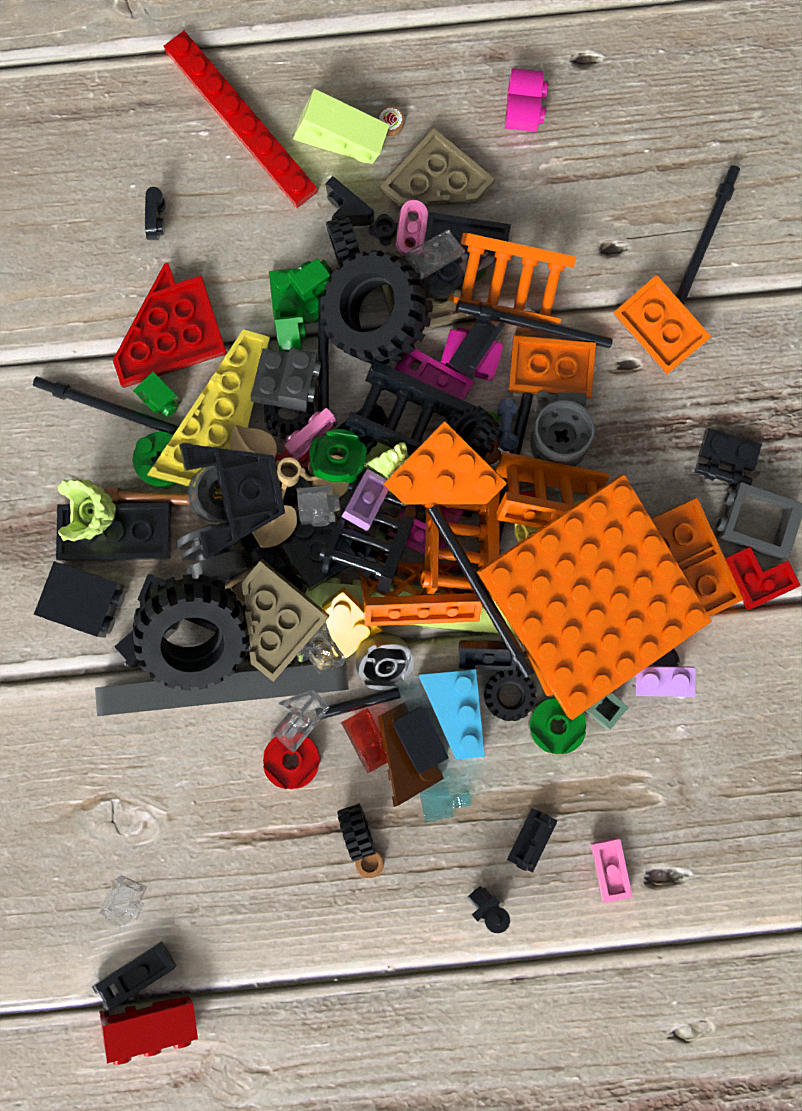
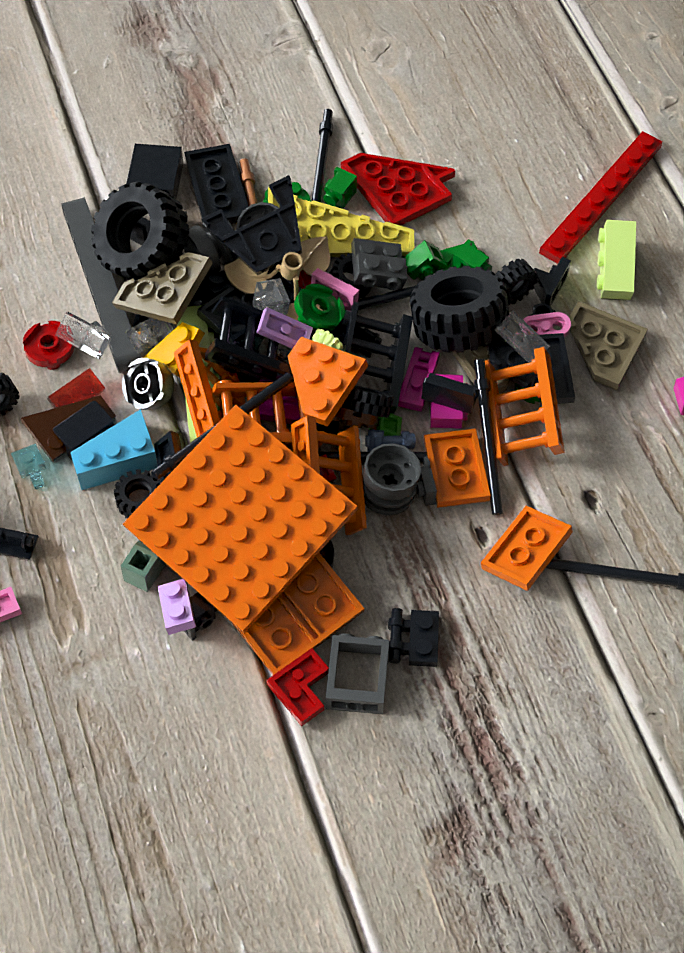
camera: 75 degrees right, 25 degrees down
yellowish green hair [58,479,116,541] -> none
black plate [145,187,166,241] -> none
black bar [316,687,401,720] -> none
tile [377,106,404,136] -> none
green plate [528,697,586,754] -> none

